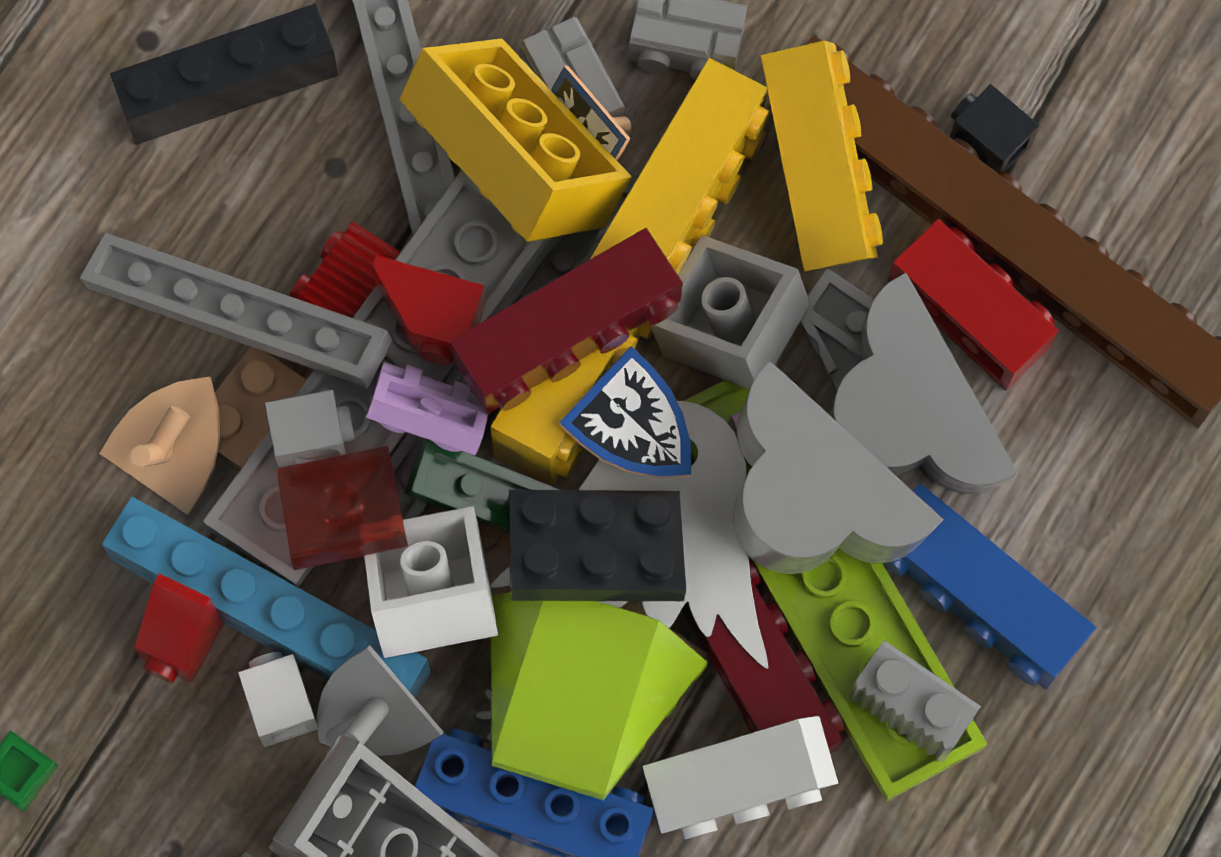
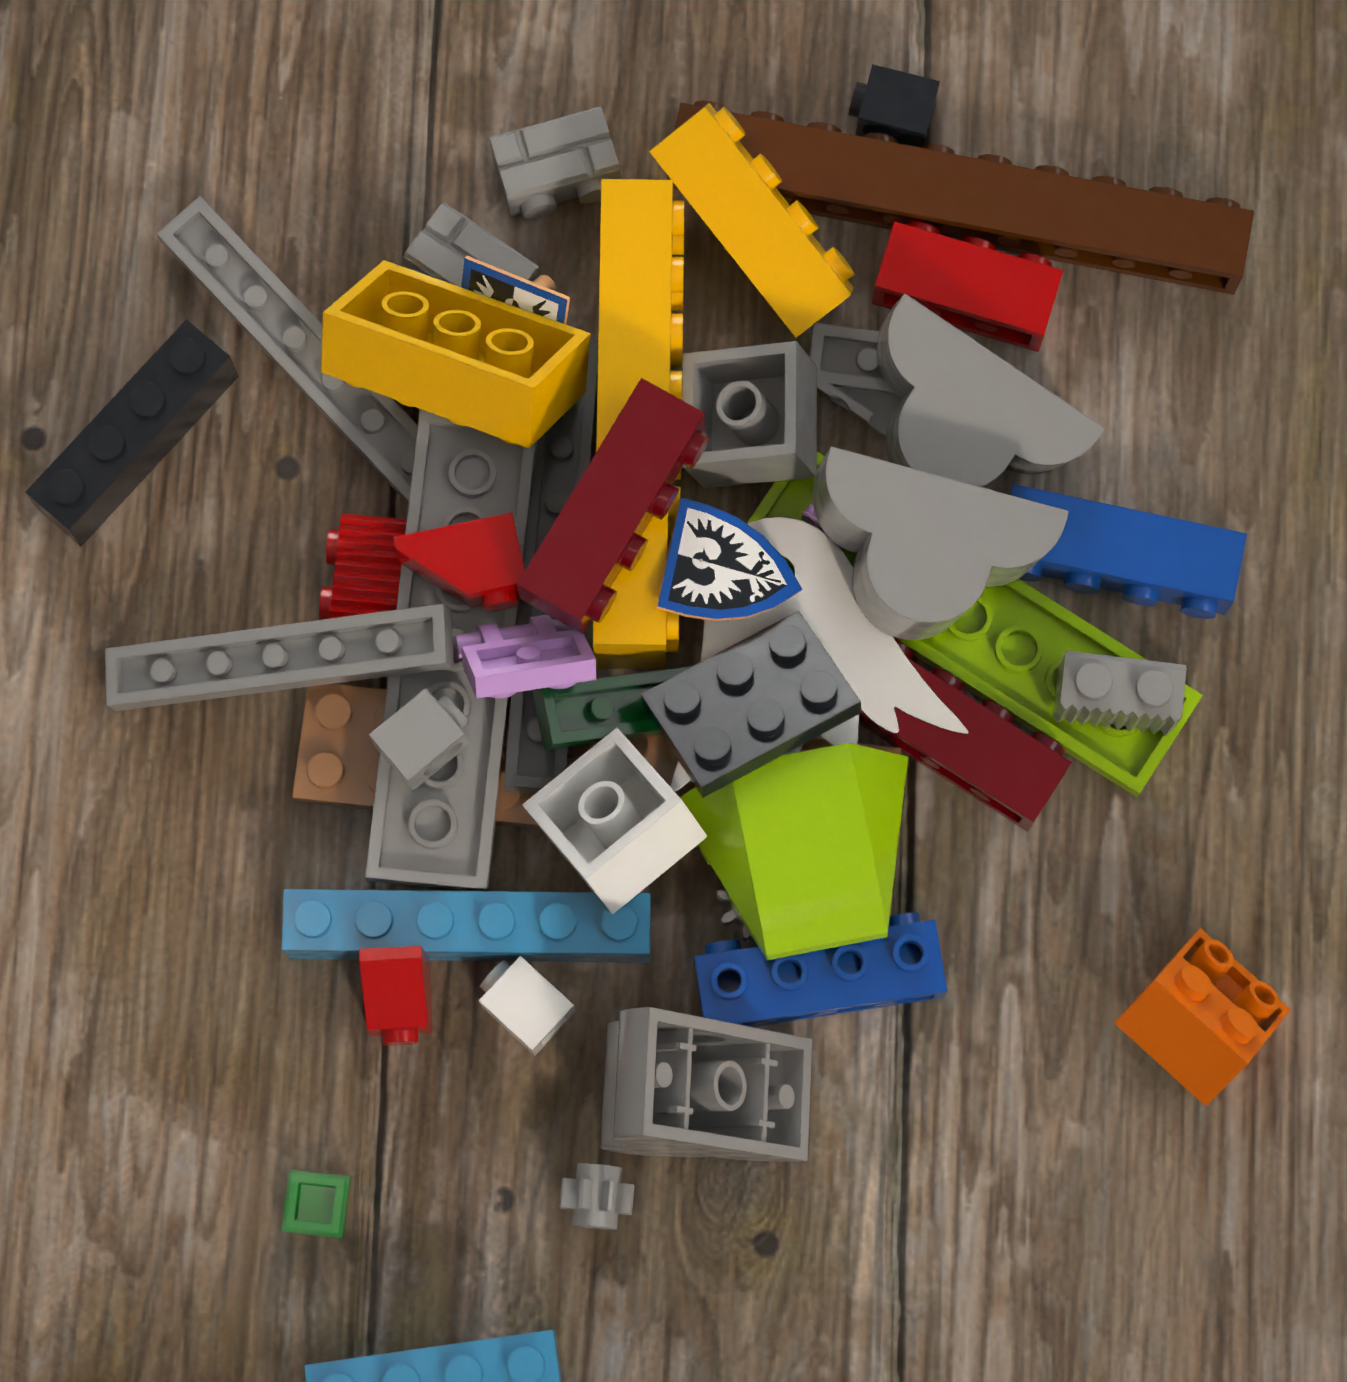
camera: 25 degrees left, 5 degrees up
light nougat shield [99,377,220,515] -> none
clear red tile [276,446,408,570] -> none
light grey shield [317,645,444,756] -> none
white brick [643,716,839,840] -> none

